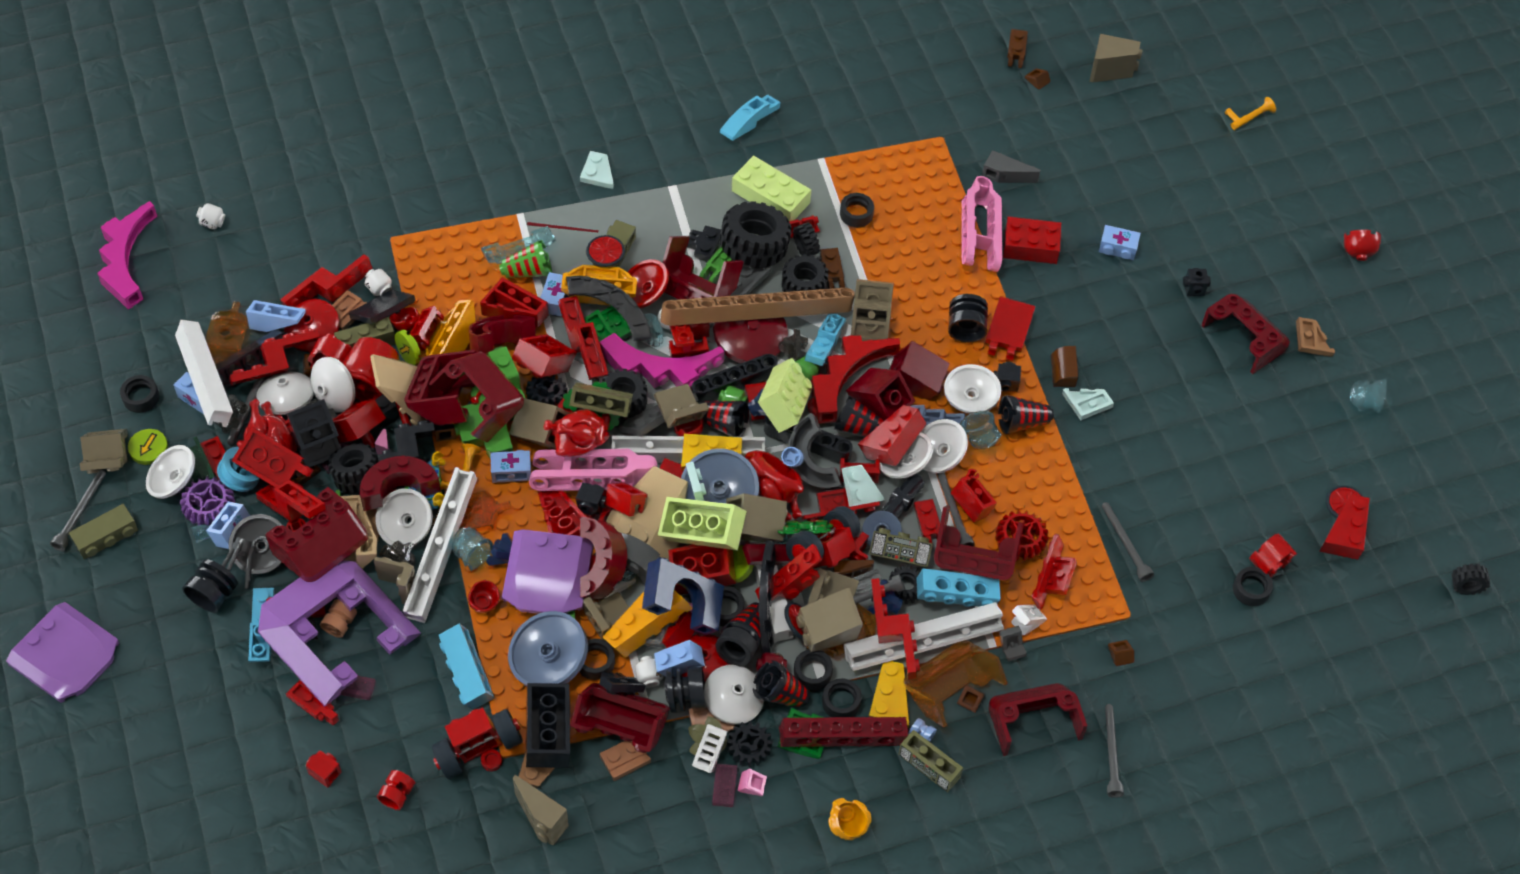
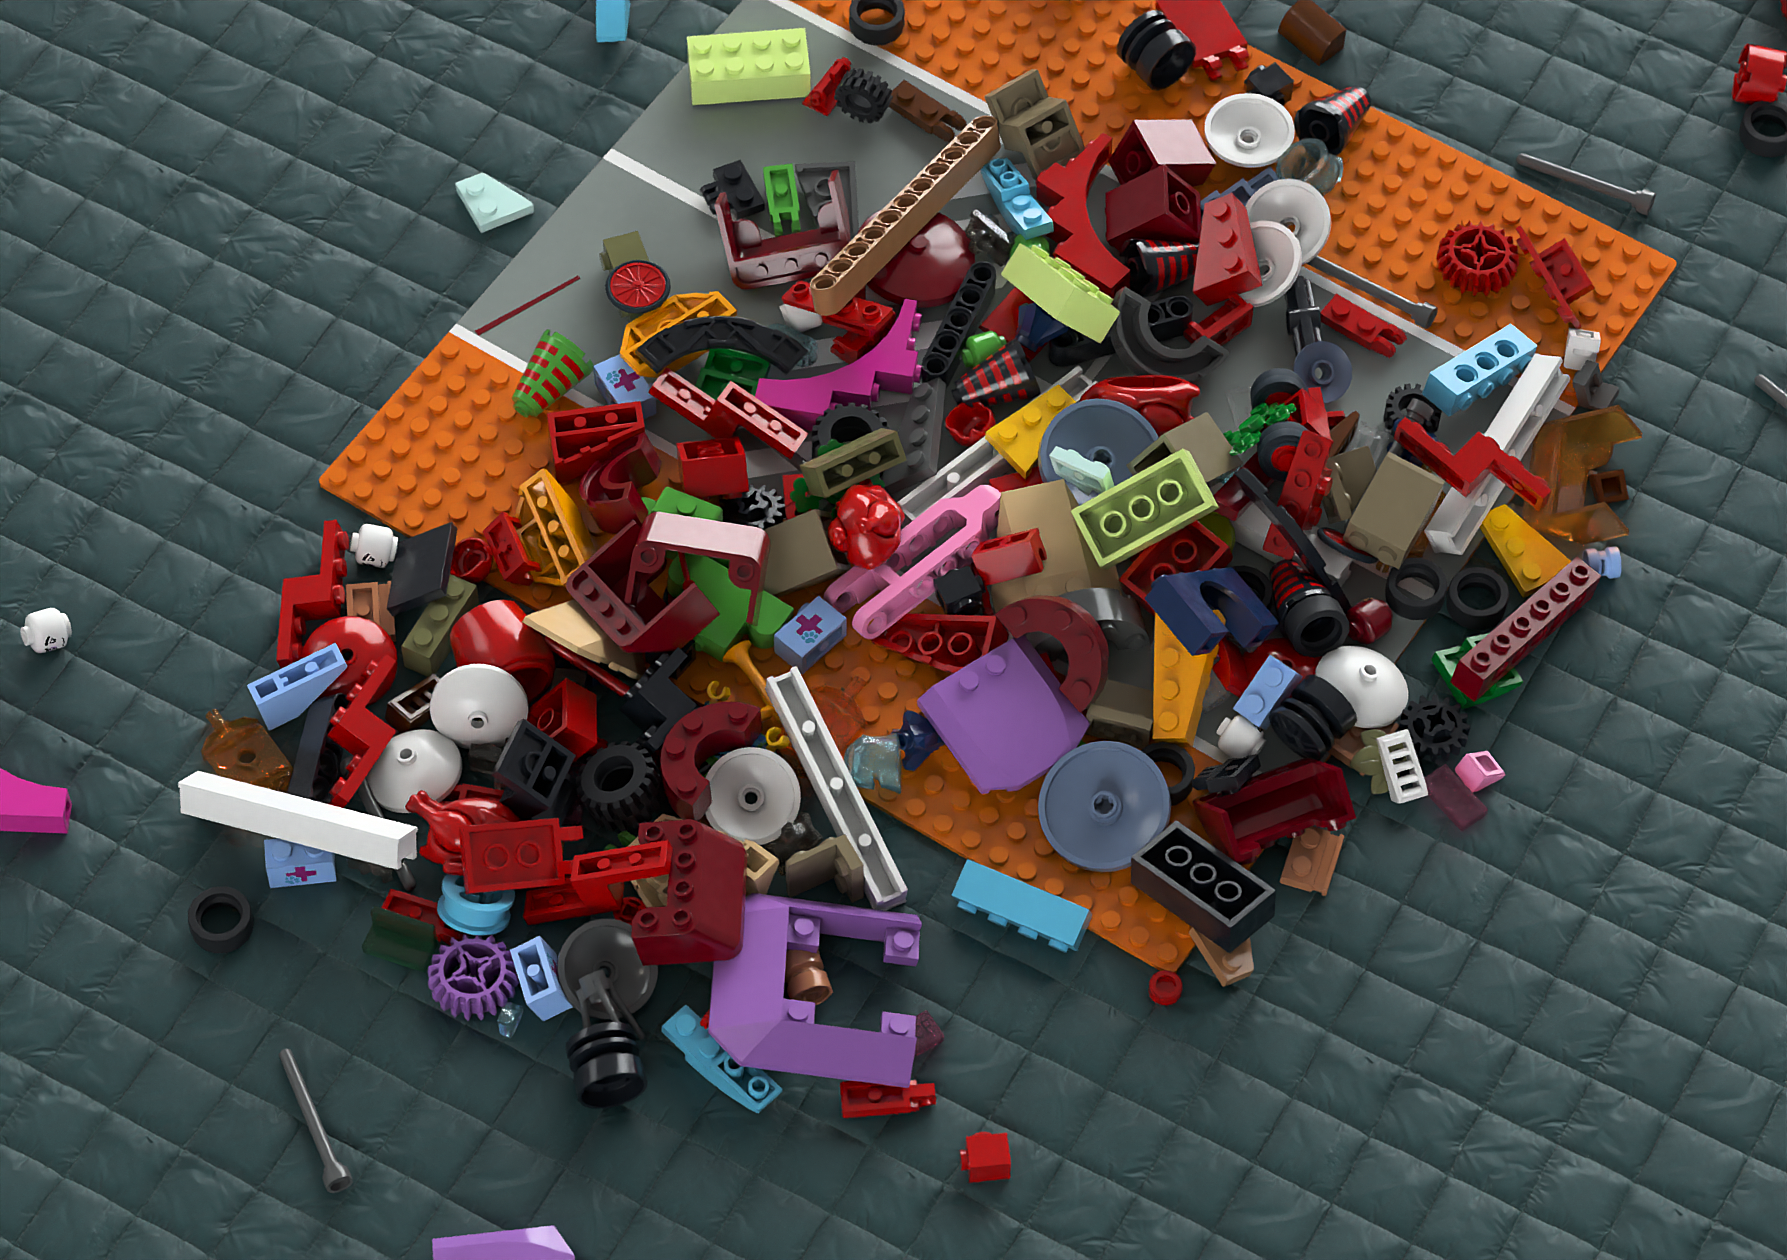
camera: 40 degrees left, 0 degrees up
olive brick [69,504,138,559] -> none
dark tan bracket [80,429,128,474] -> none
lime tile [128,429,168,465] -> none
white dish [146,445,195,499] -> none
red brick [307,334,352,369] -> none
bright pink slope [375,429,389,455] -> none
red wheel [376,770,415,810] -> none
lime tile [395,330,421,365] -> none
brick [432,707,523,779] -> none
red hair [468,580,500,613] -> none
clear light blue slope [481,226,556,264] -> none
dark tan slope [513,775,569,845] -> none
red dish [628,259,669,308] -> none
dark tan bracket [654,384,709,428] -> none
black tyre [719,201,792,268] -> none
black cone [753,660,810,708] -> none
black tyre [781,254,828,292] -> none
light blue wheel [781,447,804,467] -> none
red bracket [801,488,880,522] -> none
light orange hair [828,798,871,840] -> none
light aqua wing [842,465,884,507] -> none
brick [869,528,933,567] -> none
olive brick [898,730,963,793] -> none
dark red windscreen [934,505,1025,580] -> none
red hinge [951,469,997,523] -> none
dark red windscreen [988,683,1087,756] -> none
light aqua wing [1062,388,1114,421] -> none
reddish brown slope [1108,640,1134,666] -> none

